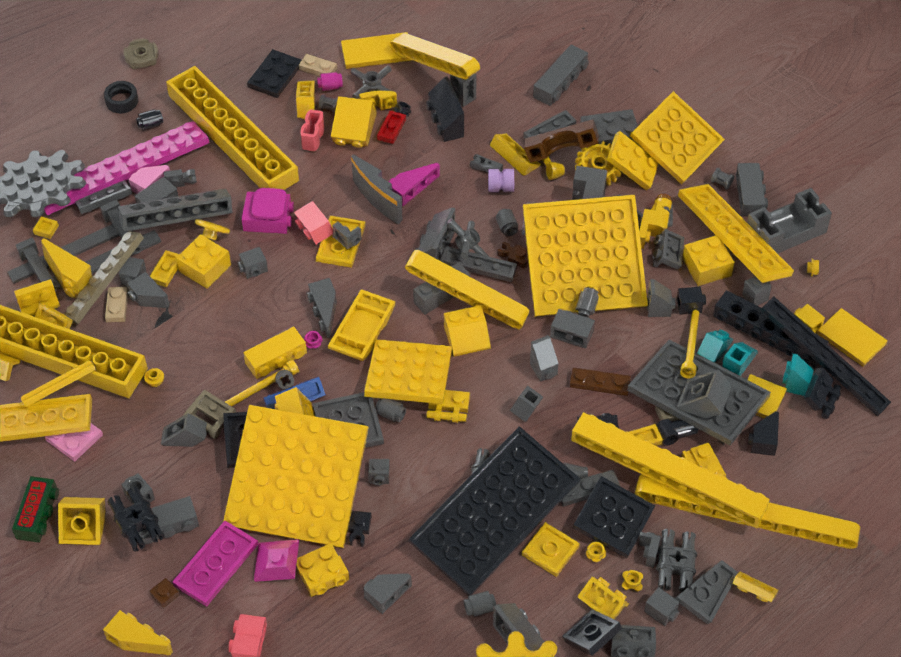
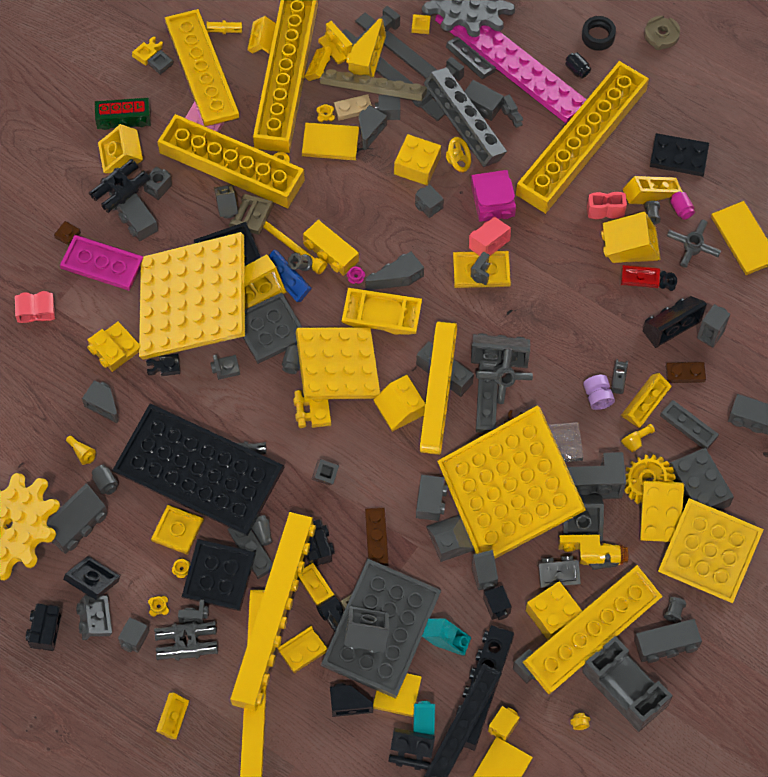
camera: 75 degrees right, 10 degrees up
yellow axle [21,360,95,407] -> none
yellow slope [103,610,173,655] -> none
bright pink slope [129,165,170,194] -> none
yellow plate [150,250,179,287] -> none
dark pink slope [254,539,299,582] -> none
tan plate [299,54,337,76] -> none
dark grey slope [351,154,403,224] -> none
yellow slope [359,91,397,111] -> none
dark pink slope [388,163,440,206] -> none
yellow beam [390,33,480,80] -> none
dark grey brick [495,209,519,237] -> none
reddish brown arch [524,119,599,163] -> none
slope [530,335,558,381] -> none
dark grey brick [576,287,599,317] -> none
yellow bracket [577,576,629,620] -> none
dark grey wing [675,560,738,624] -> none
yellow piece [680,310,699,379] -> none
teal slope [722,342,758,376] -> none
none -> yellow cone [66,435,96,465]
none -> yellow brick [157,114,305,209]
none -> yellow tile [302,123,359,160]
none -> yellow plate [316,104,335,122]
none -> dark grey slope [426,515,474,562]
none -> reddish brown plate [666,362,706,383]

